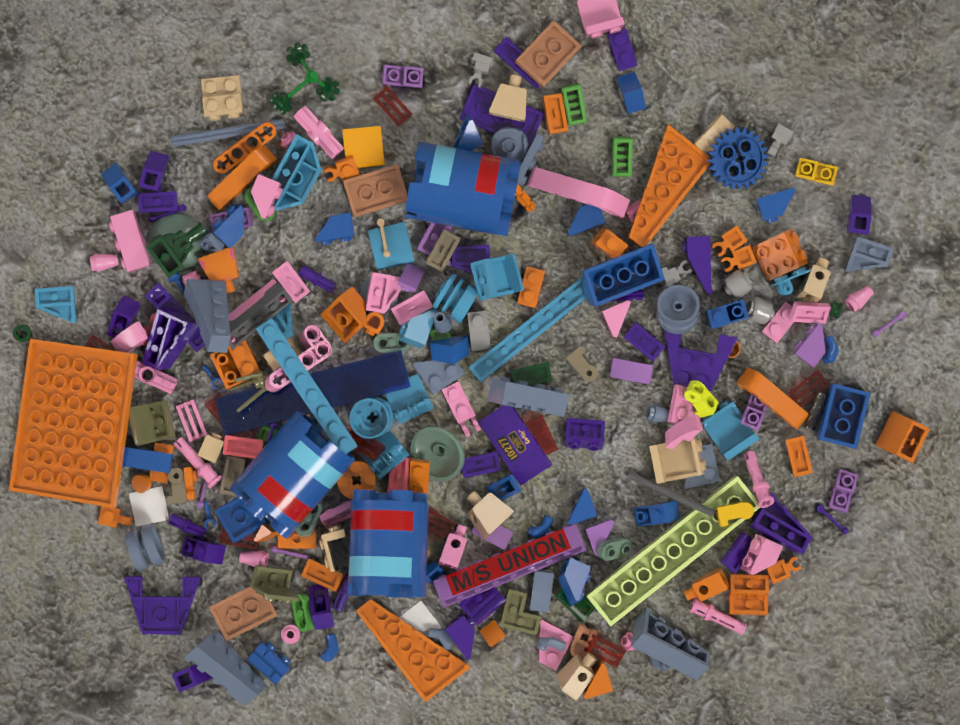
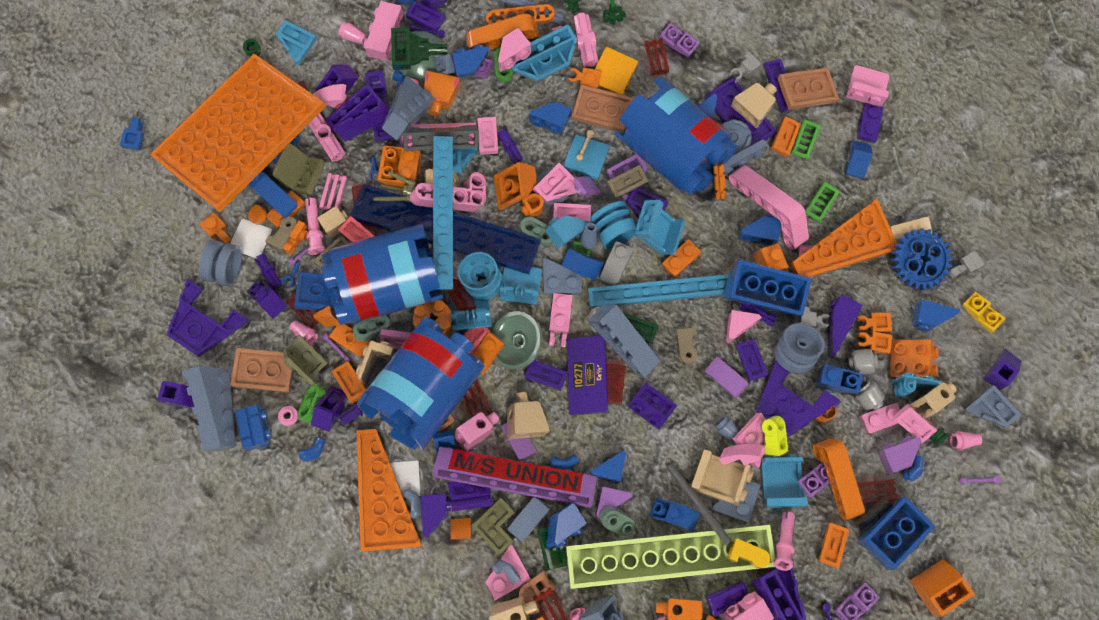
camera: 25 degrees right, 15 degrees down
blue slope [486,473,522,501] -> none

